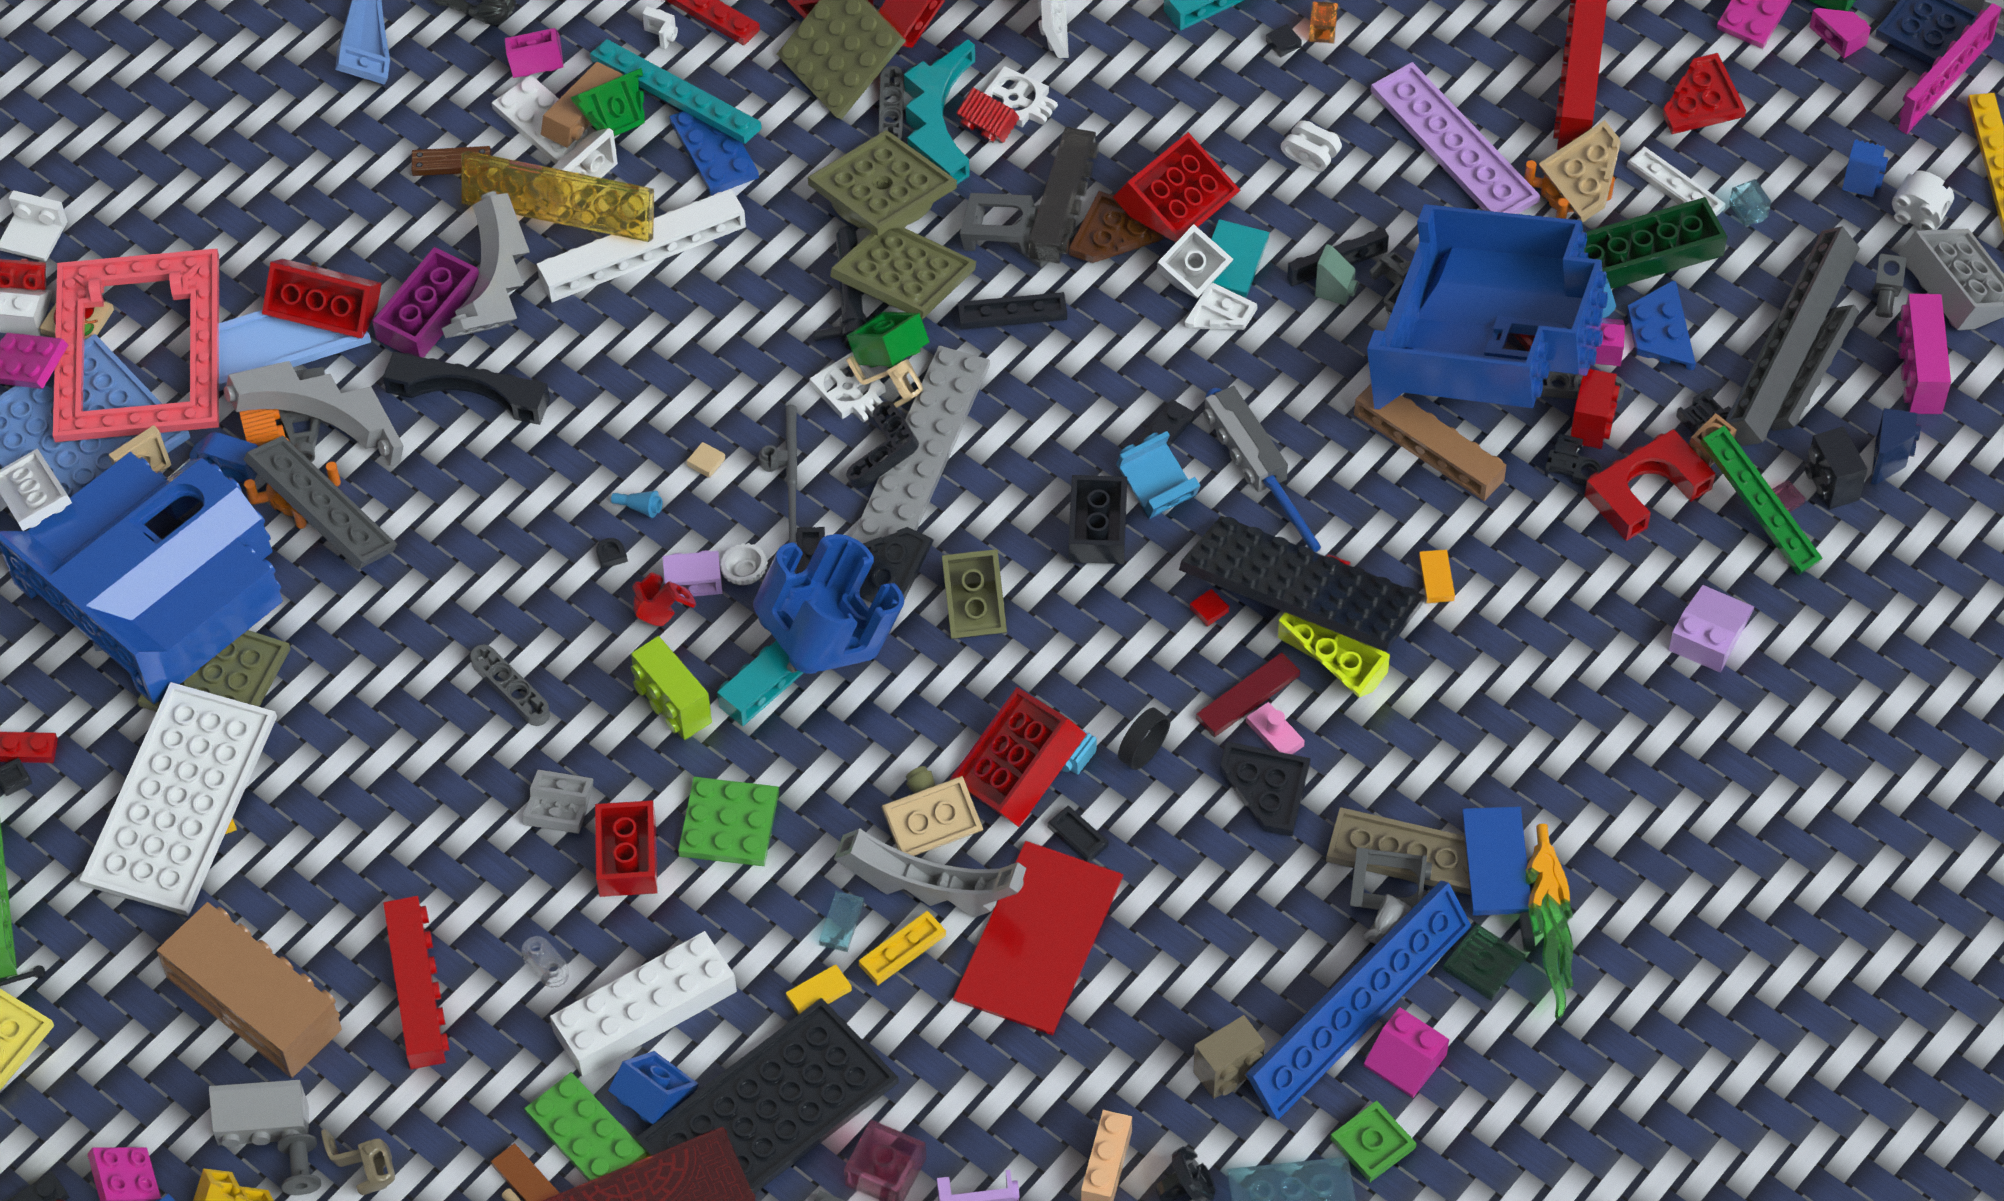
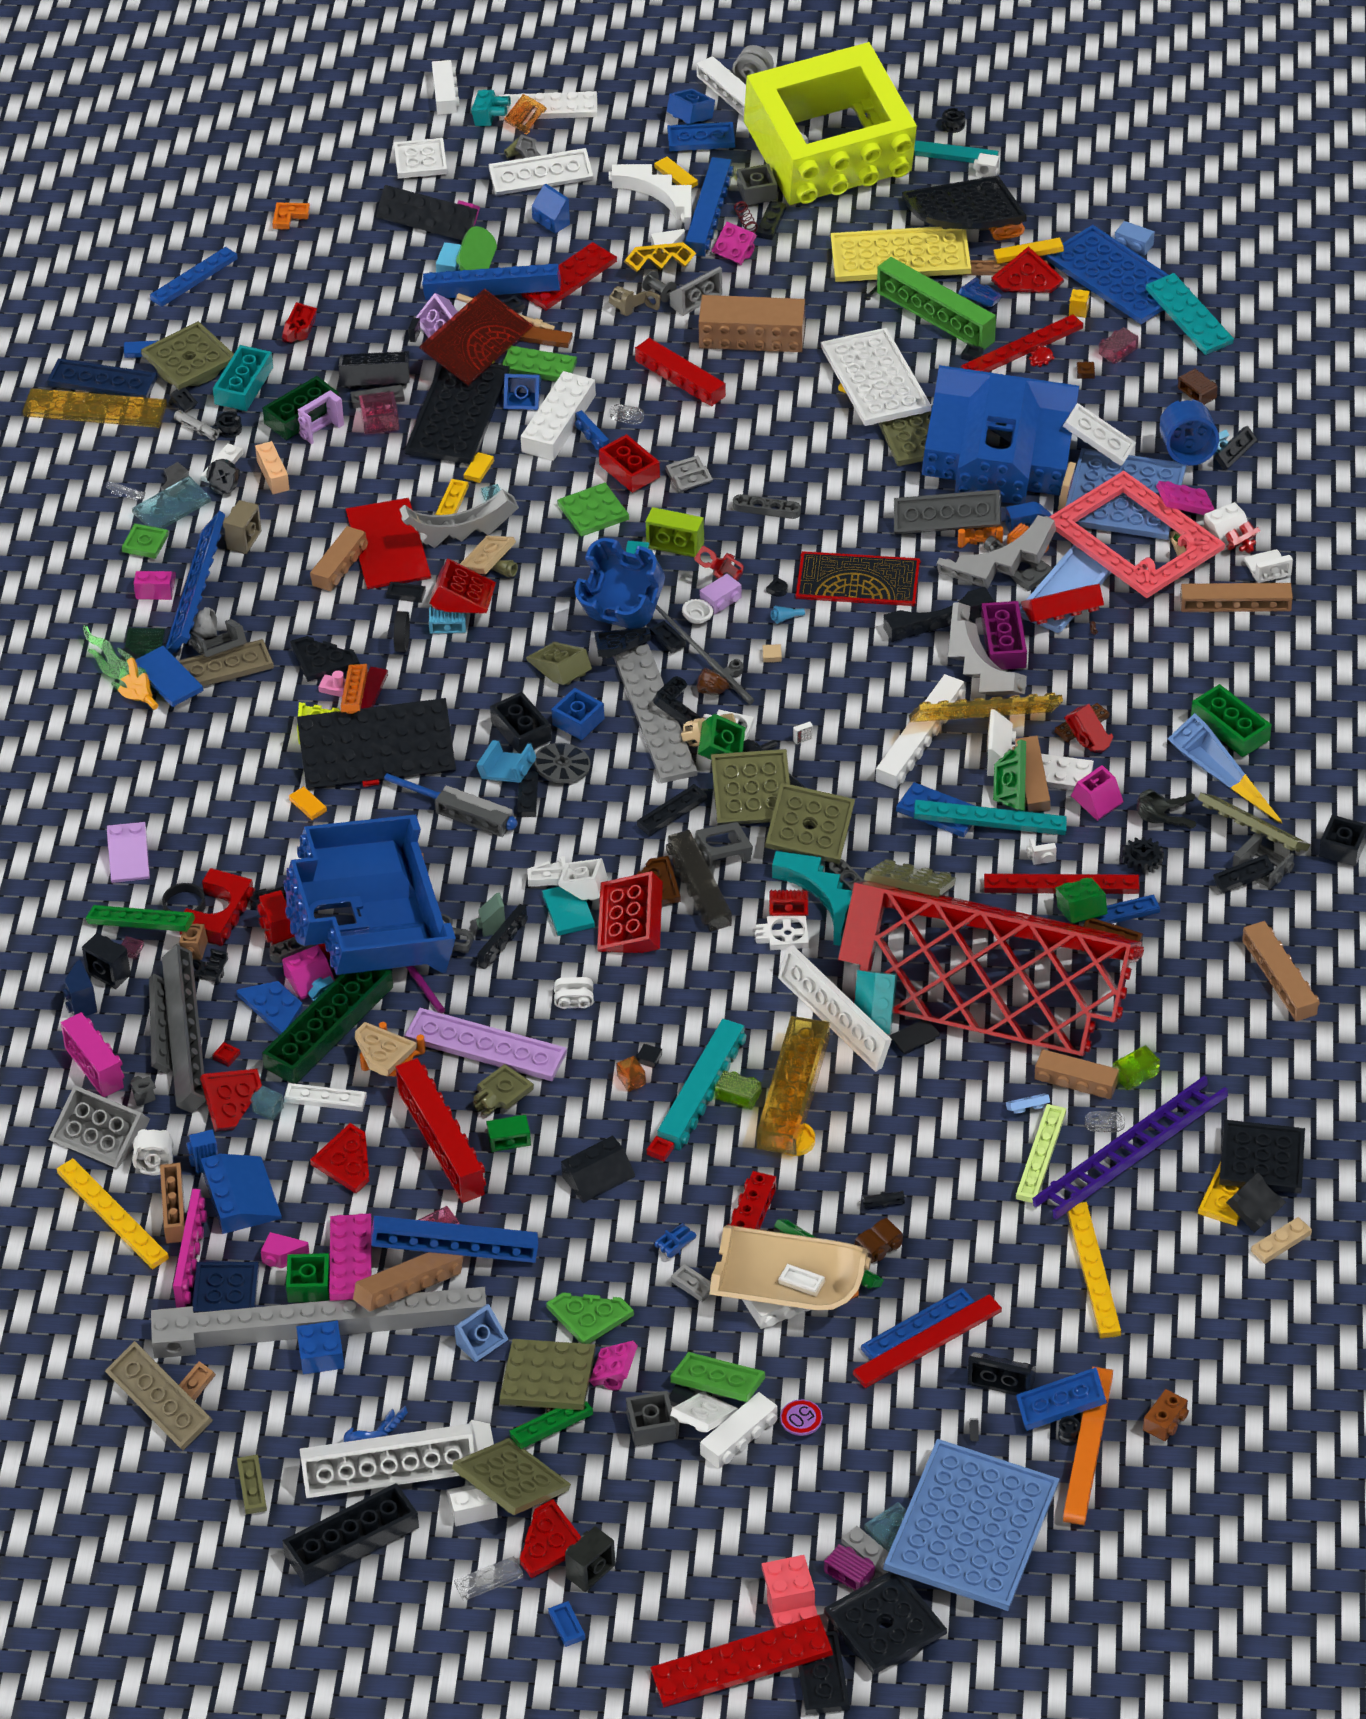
camera: 145 degrees right, 10 degrees down
none -> medium nougat brick [160,1163,186,1243]
none -> black tyre [162,883,206,912]
none -> red plate [200,1069,262,1132]
none -> blue slope [201,1154,282,1234]
none -> red tile [212,1042,240,1067]
none -> medium nougat brick [310,526,368,591]
none -> orange plate [341,664,368,714]
none -> olive plate [473,1064,534,1115]
none -> green brick [486,1115,531,1152]
none -> dark grey piece [534,743,590,783]
none -> blue brick [551,688,605,740]
none -> blue plate [575,410,609,450]
none -> reddish brown hair [697,668,729,695]
none -> white tile [793,722,813,744]
none -> black piece [795,551,921,606]
none -> red piece [1064,704,1113,753]
none -> medium nougat brick [1180,583,1293,612]
none -> green brick [1191,684,1272,757]

